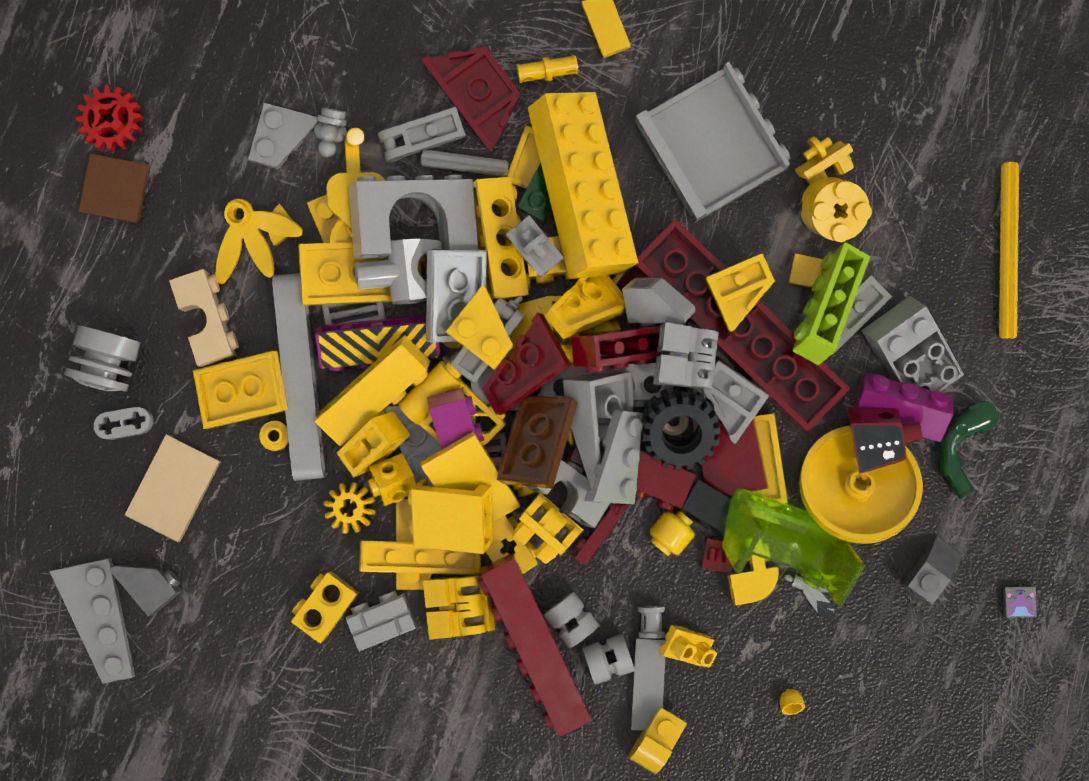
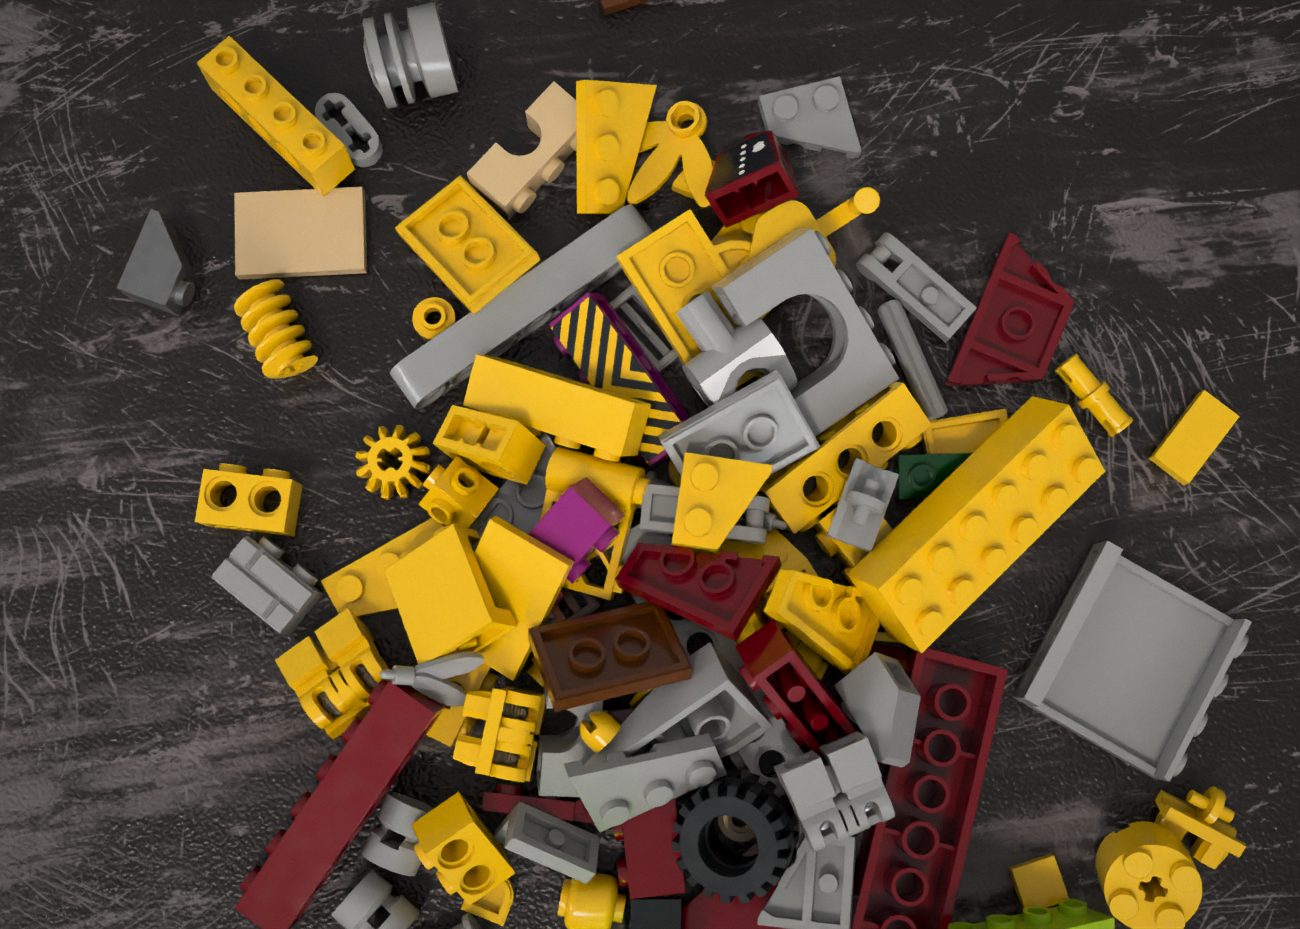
camera: 55 degrees right, 5 degrees down
light grey wing [50,558,135,684] -> none
light grey piece [314,107,347,157] -> none
yellow tile [359,541,481,575] -> none
yellow wing [705,253,775,332] -> none
none -> yellow brick [197,36,355,197]
none -> yellow piece [234,279,318,379]
none -> light grey piece [380,651,484,706]
none -> yellow brick [411,791,516,906]
none -> yellow tile [461,878,515,926]
none -> light grey panel [494,801,600,884]
none -> yellow wing [576,80,657,214]
none -> yellow hinge [579,711,621,753]
none -> dark red torso [705,130,800,228]

